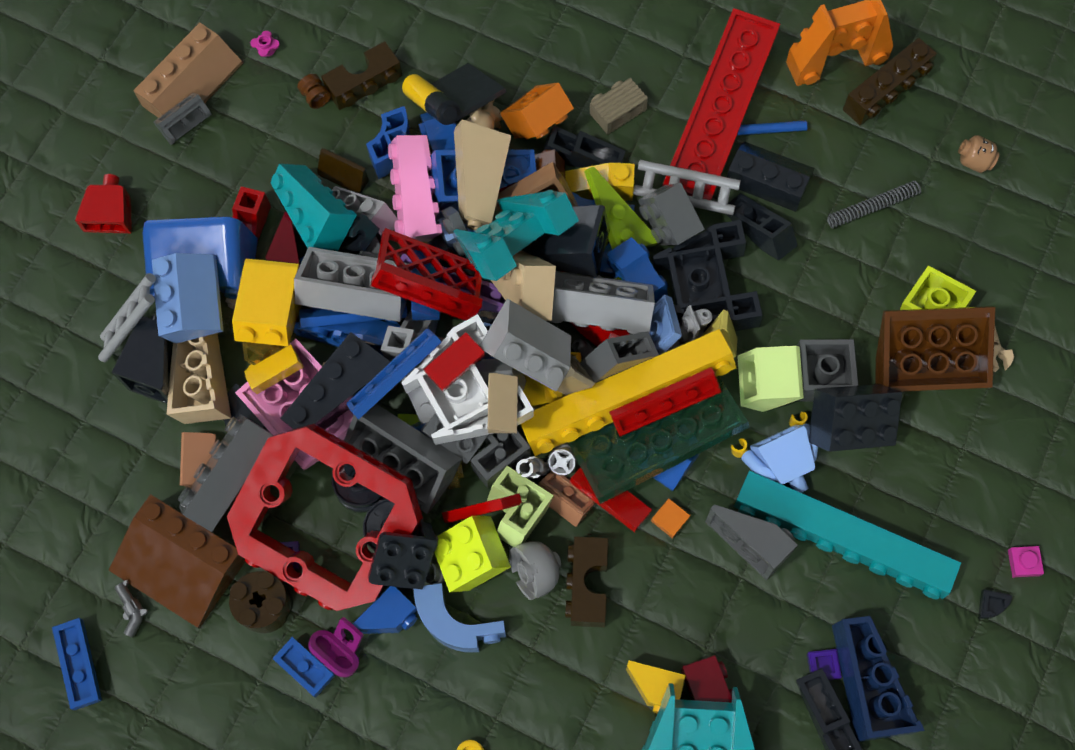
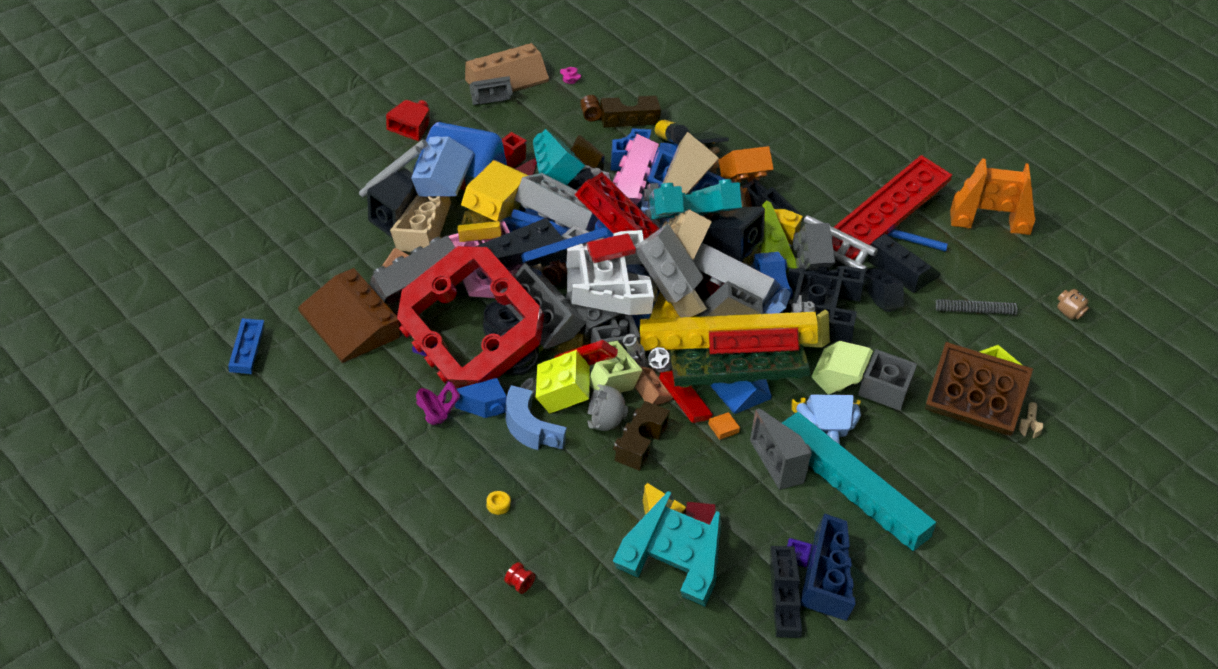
camera: 15 degrees right, 25 degrees down
flat silver piece [114,580,149,638] -> none
dark brown brick [229,571,293,634] -> none
blue plate [272,637,335,698] -> none
black bracket [368,522,438,590] -> none
tan slope [487,373,518,433] -> none
dark tan brick [590,78,648,135] -> none
black brick [809,384,902,452] -> none
dark brown brick [843,38,937,126] -> none
black tile [978,589,1012,619] -> none
dark pink plate [1008,546,1044,578] -> none

